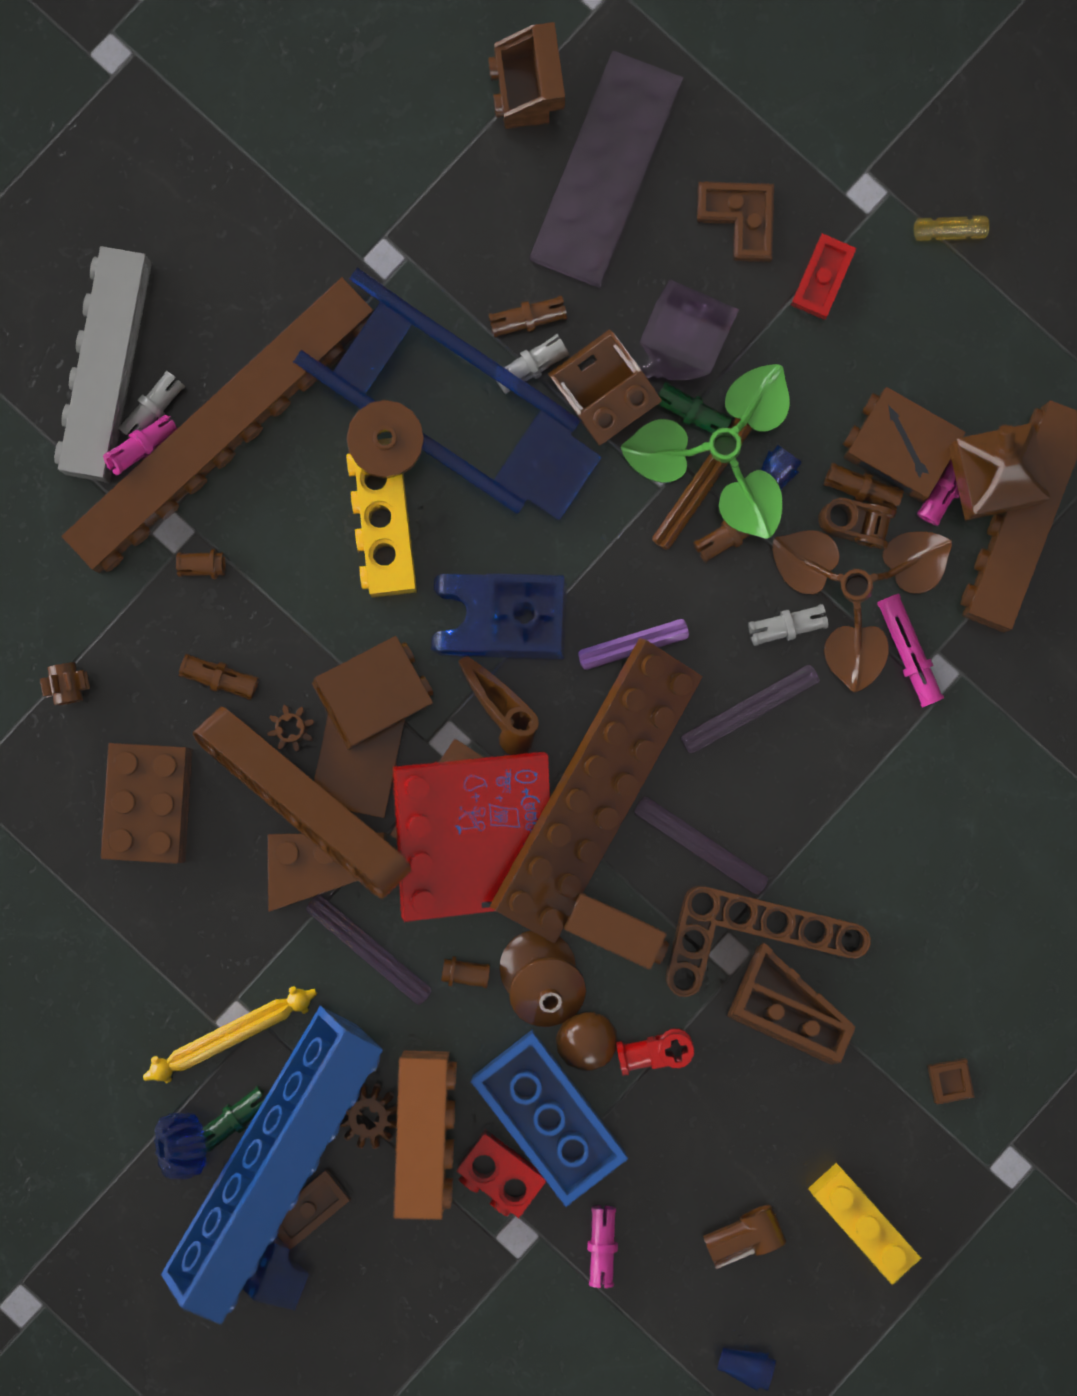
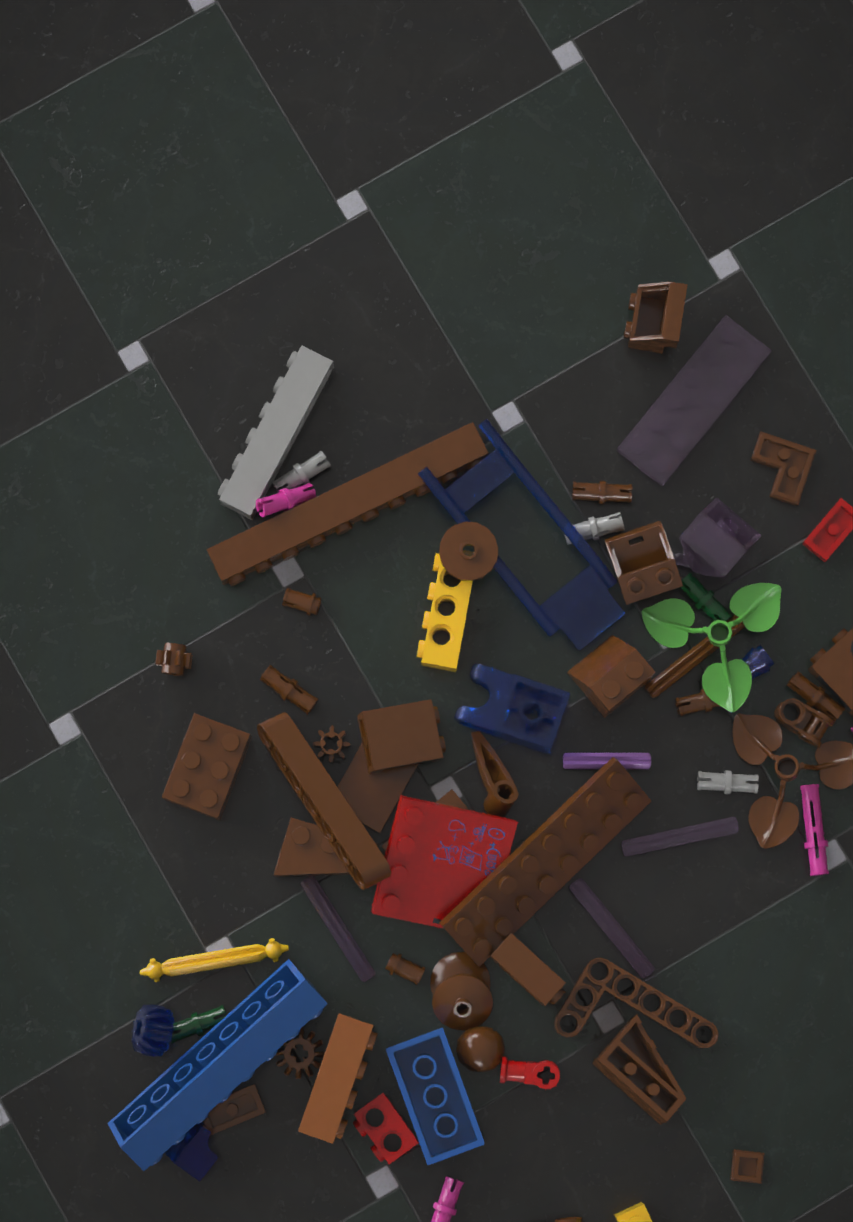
camera: 20 degrees right, 5 degrees down
none -> reddish brown slope [567,635,656,718]

